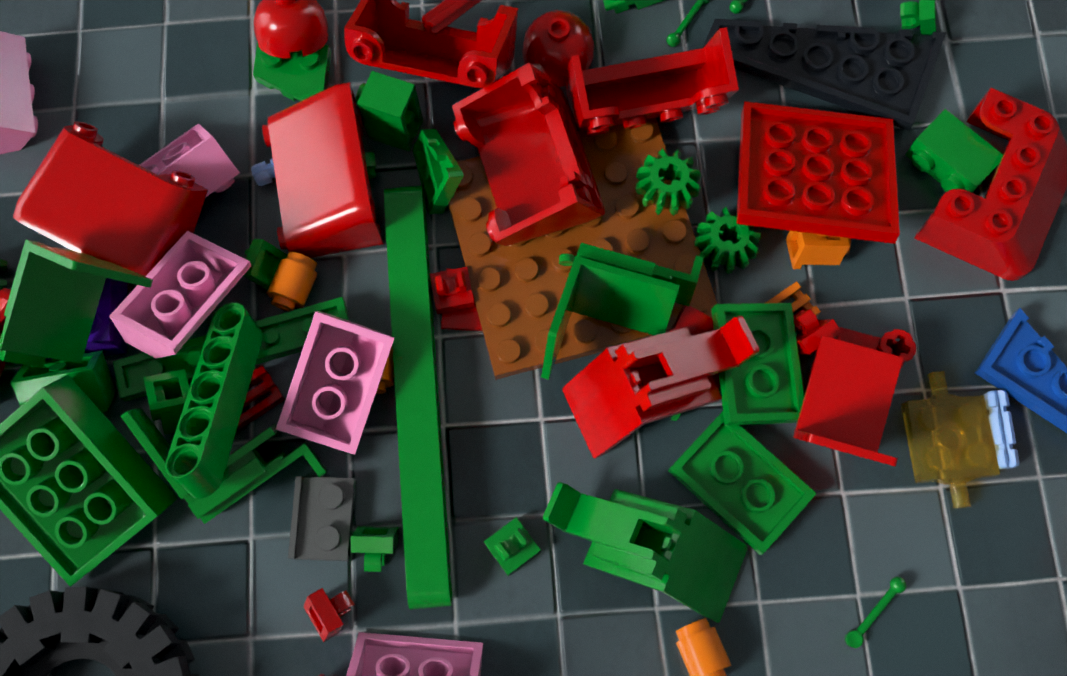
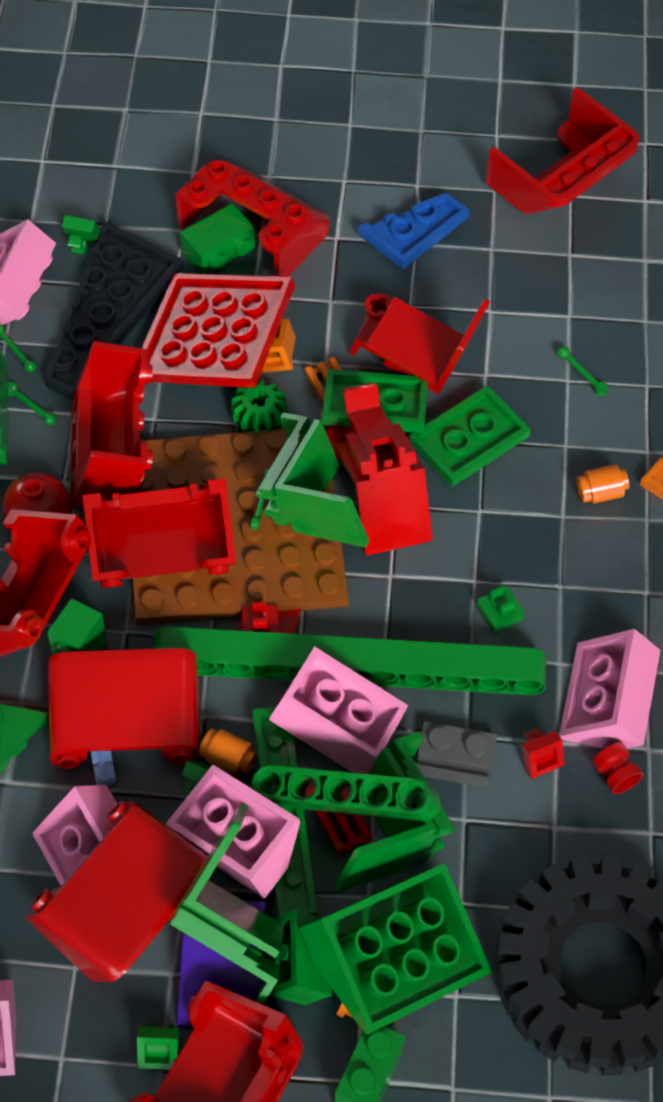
camera: 85 degrees left, 15 degrees down
green brick [143,369,189,434] -> none
green tile [351,526,399,572] -> none
green wing [412,129,464,214] -> none
green piece [543,482,748,623] -> none
green gear [635,148,701,216] -> none
red tile [793,309,842,355] -> none
clear yellow plate [901,371,1000,509] -> none
light blue axle [983,390,1020,469] -> none

